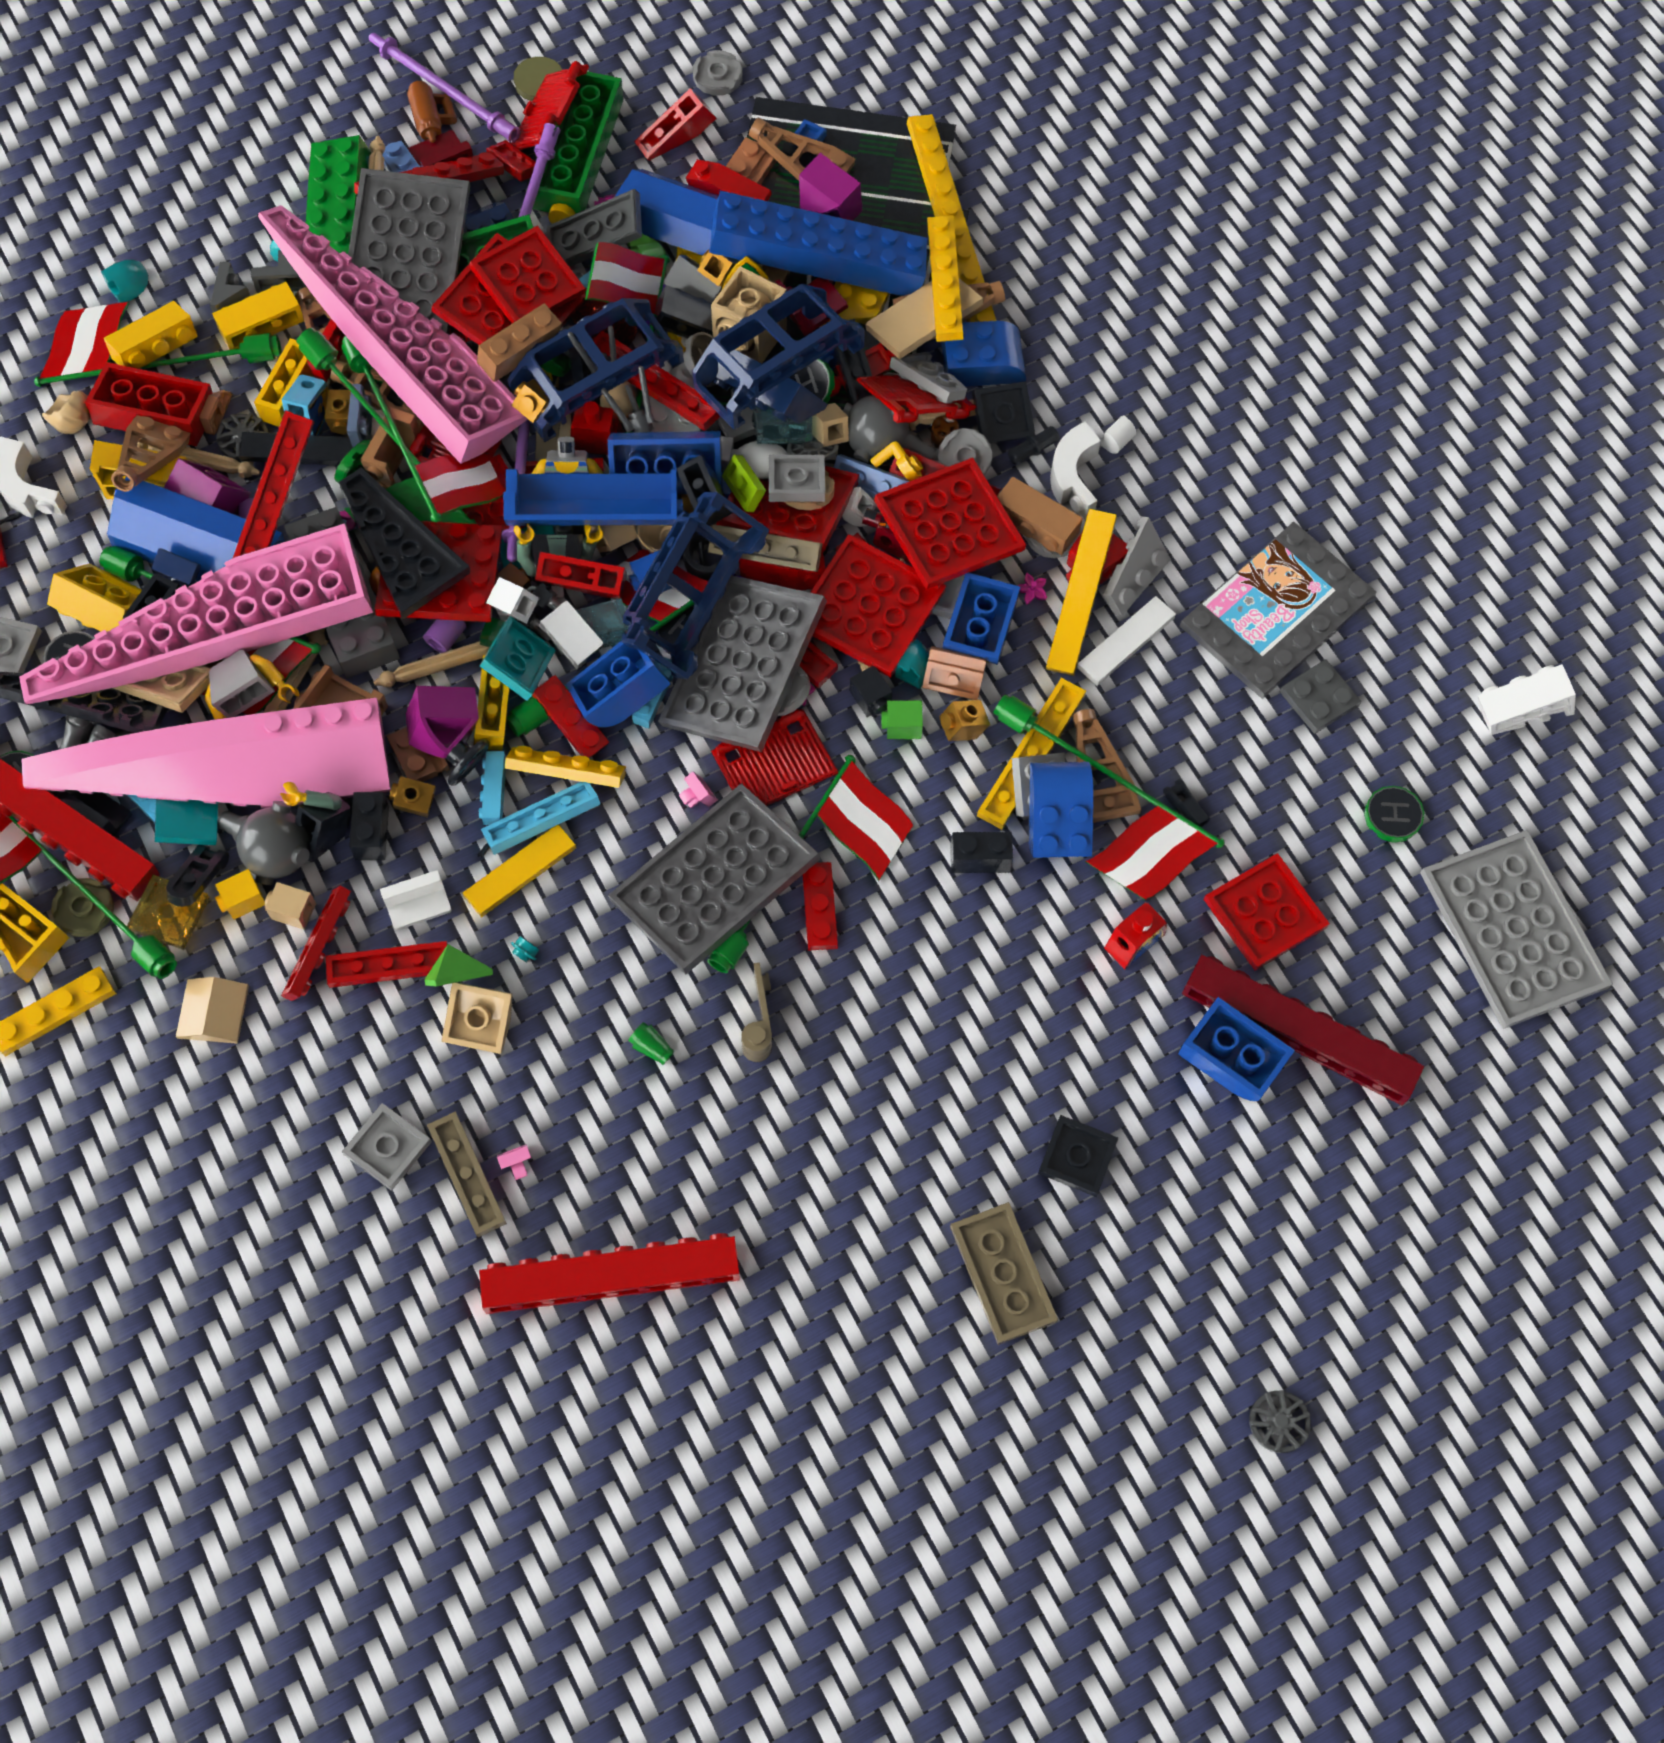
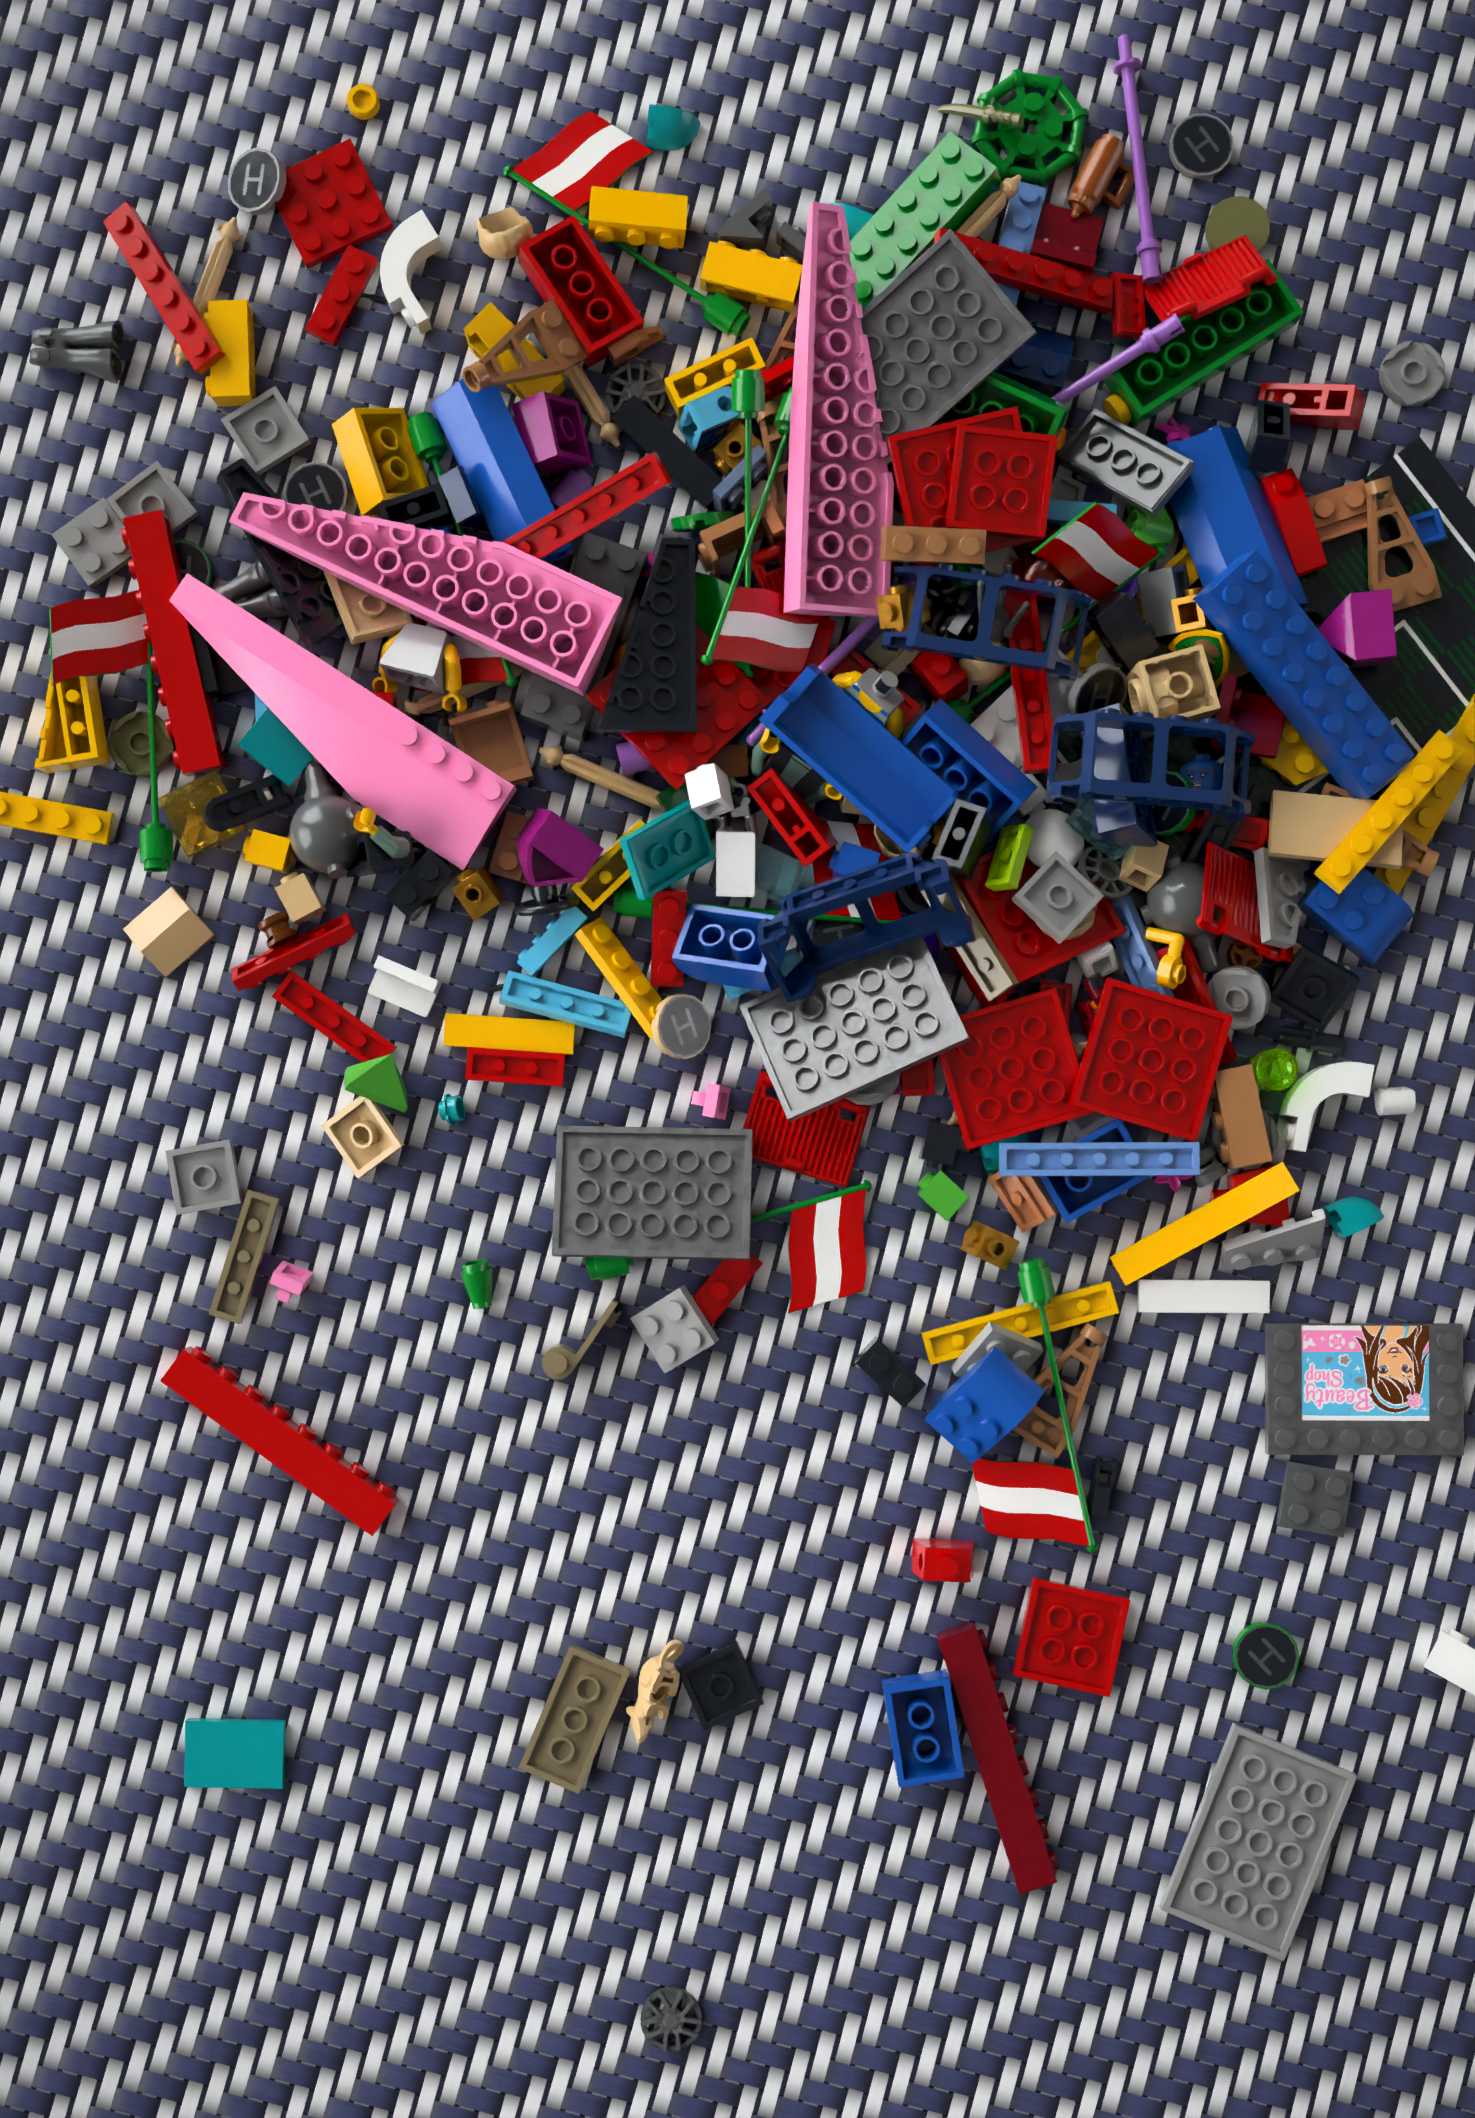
camera: 45 degrees right, 20 degrees up
dark grey plant [601,366,655,433] -> none
none -> teal tile [184,1718,286,1789]
none -> reddish brown wheel [257,911,298,949]
none -> red plate [465,1047,566,1087]
none -> tan animal [626,1639,685,1744]
none -> light grey plate [630,1284,719,1374]
none -> black tile [651,994,711,1059]
none -> olive piece [937,104,1024,128]
none -> green plate [971,69,1089,187]
none -> medium blue plate [999,1142,1200,1176]
none -> black tile [1169,113,1234,180]
none -> dark grey wheel [1195,1143,1228,1188]
none -> black brick [1248,399,1290,473]
none -> clear neon green wheel [1248,1048,1299,1092]
none -> teal brick [1323,1196,1384,1238]

